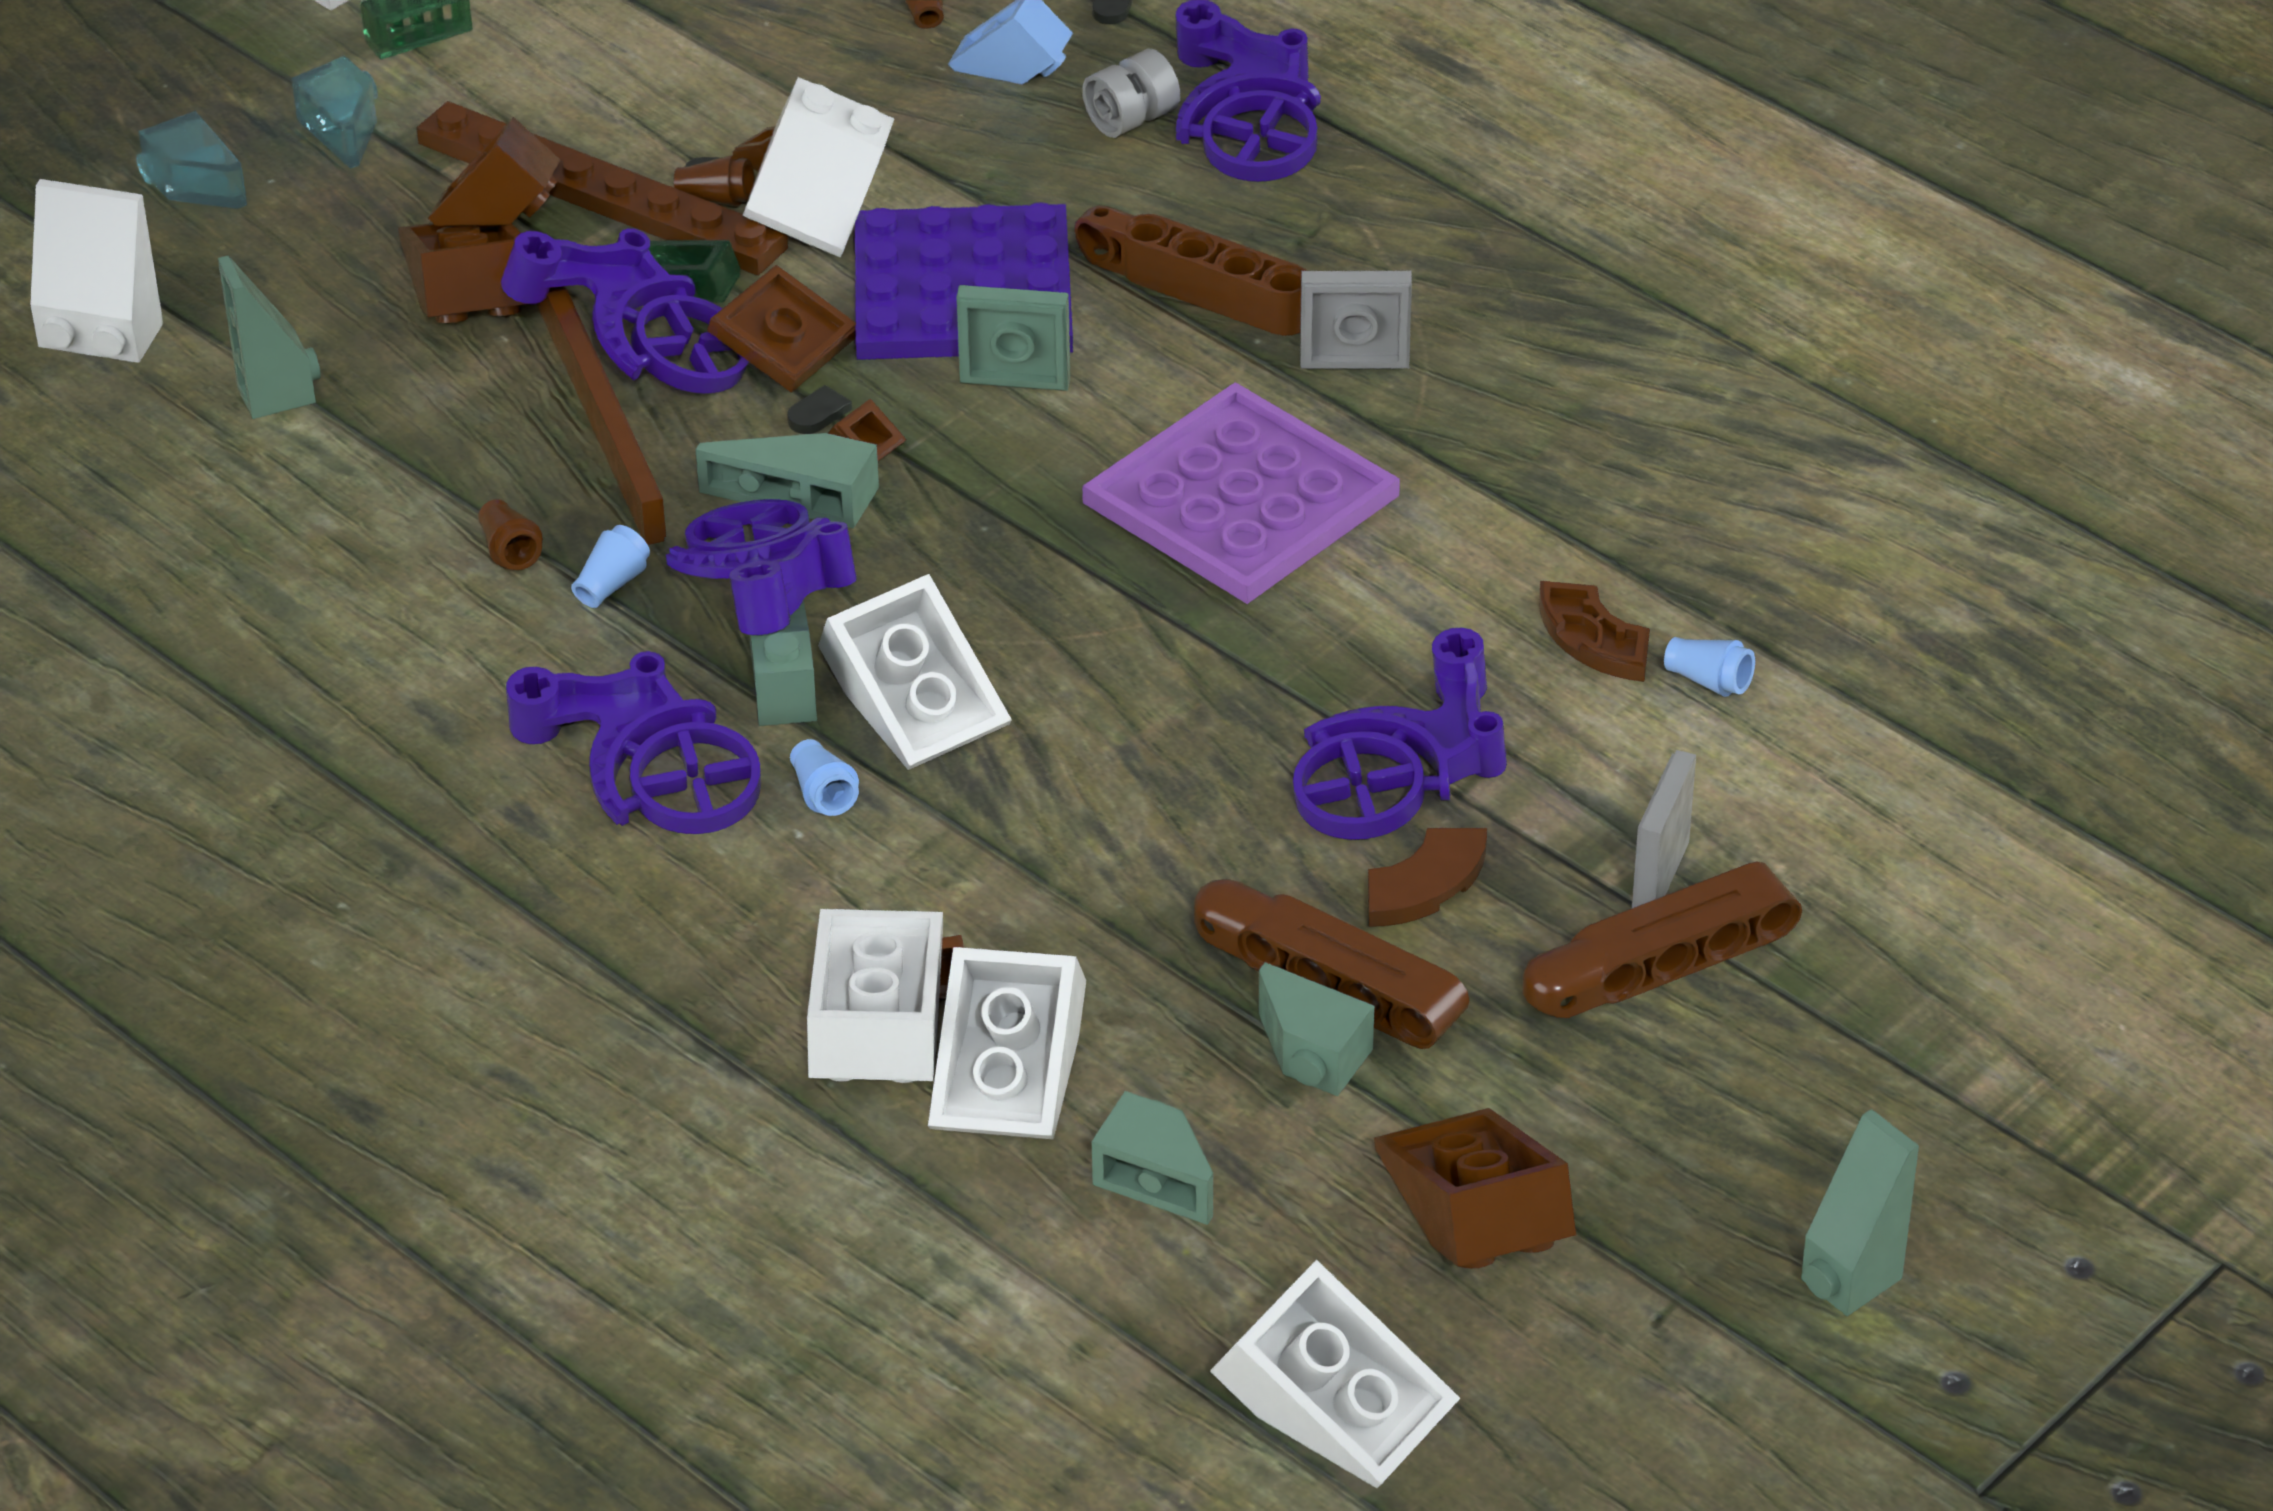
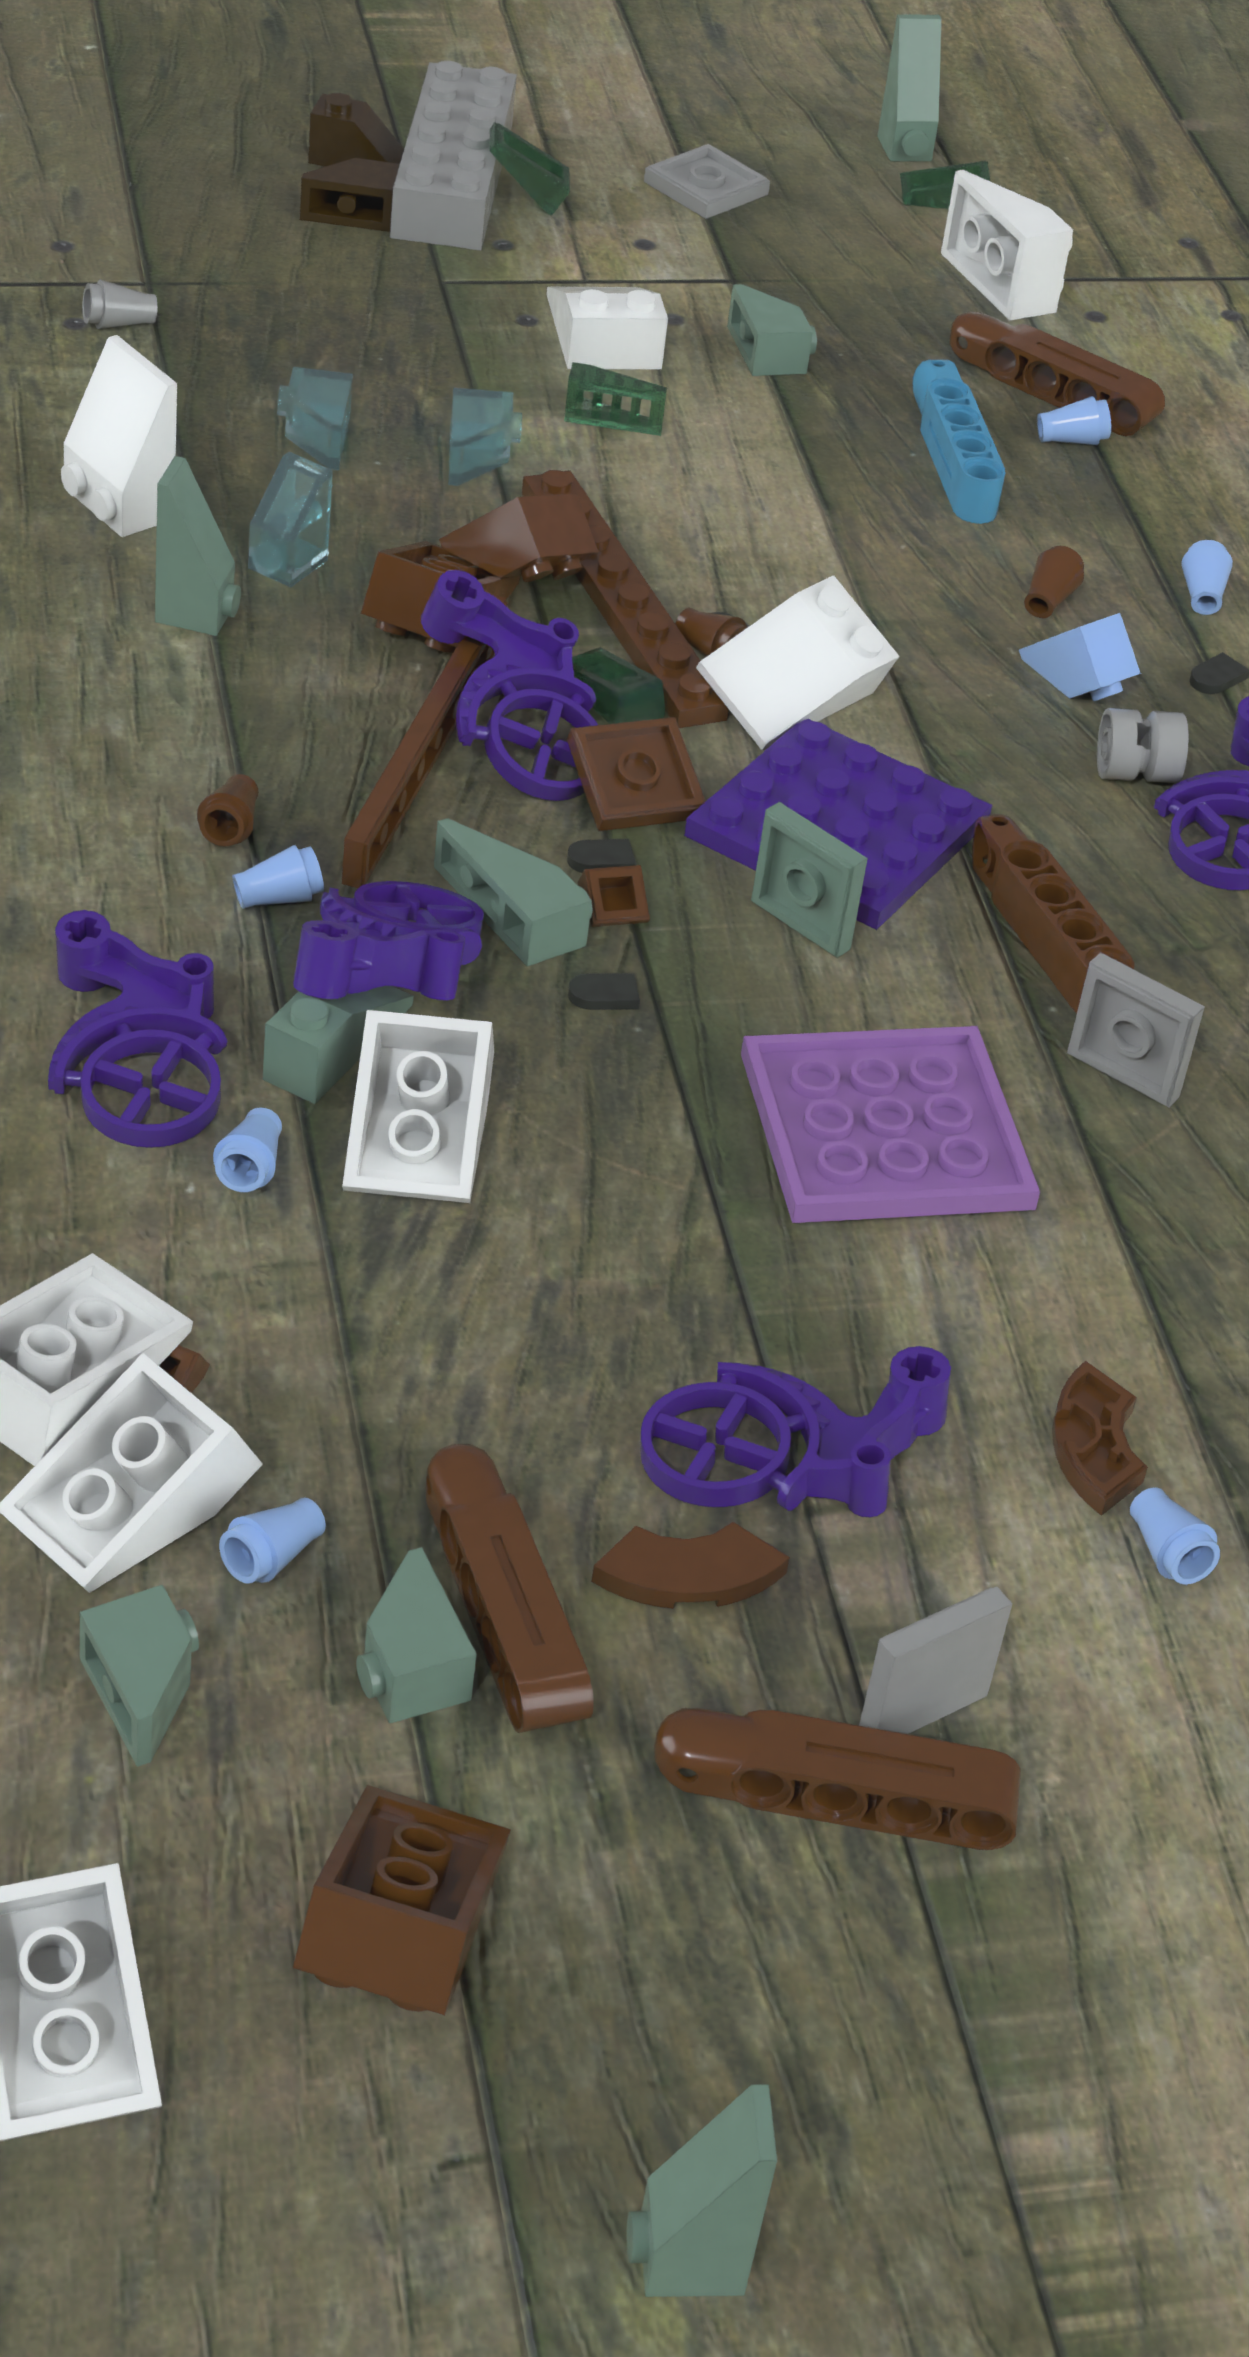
camera: 30 degrees right, 0 degrees up
none -> light blue cone [219,1498,326,1584]
none -> clear light blue slope [248,452,333,587]
none -> pearl dark grey piece [568,973,640,1010]

